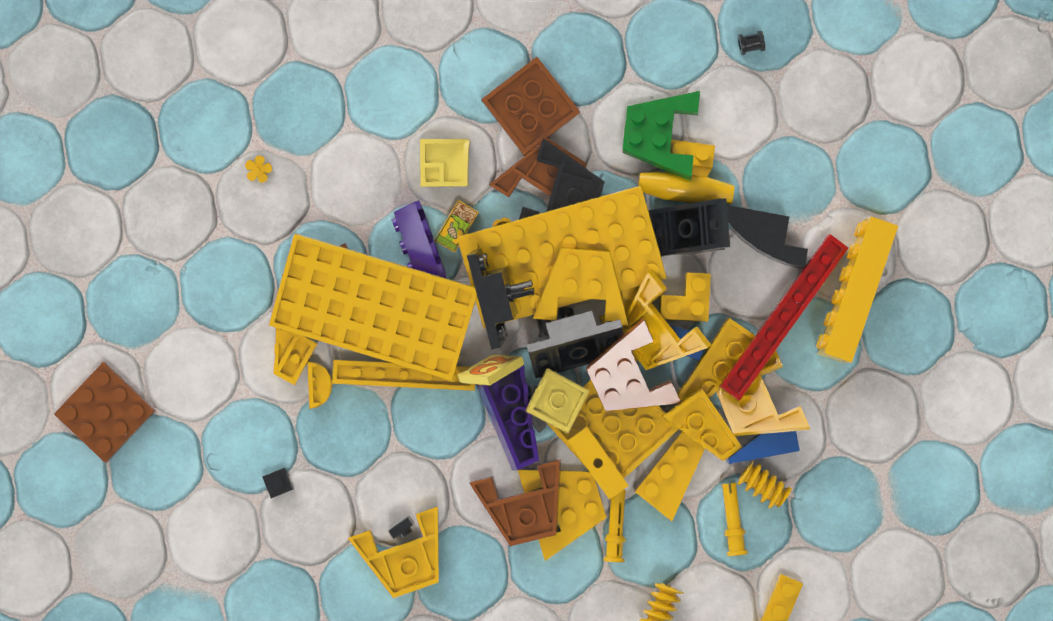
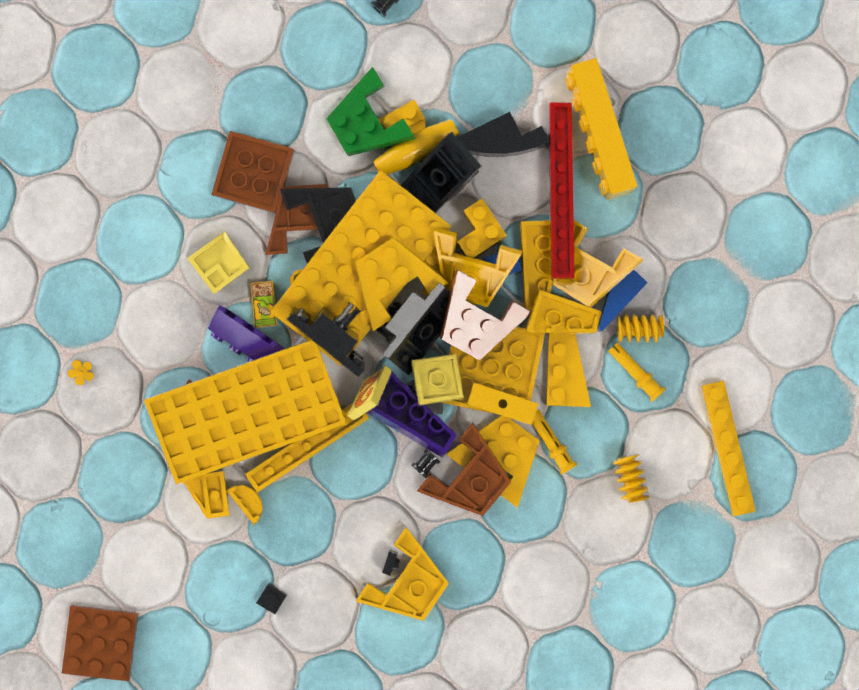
camera: 40 degrees left, 0 degrees up
none -> black bush [411,449,441,478]

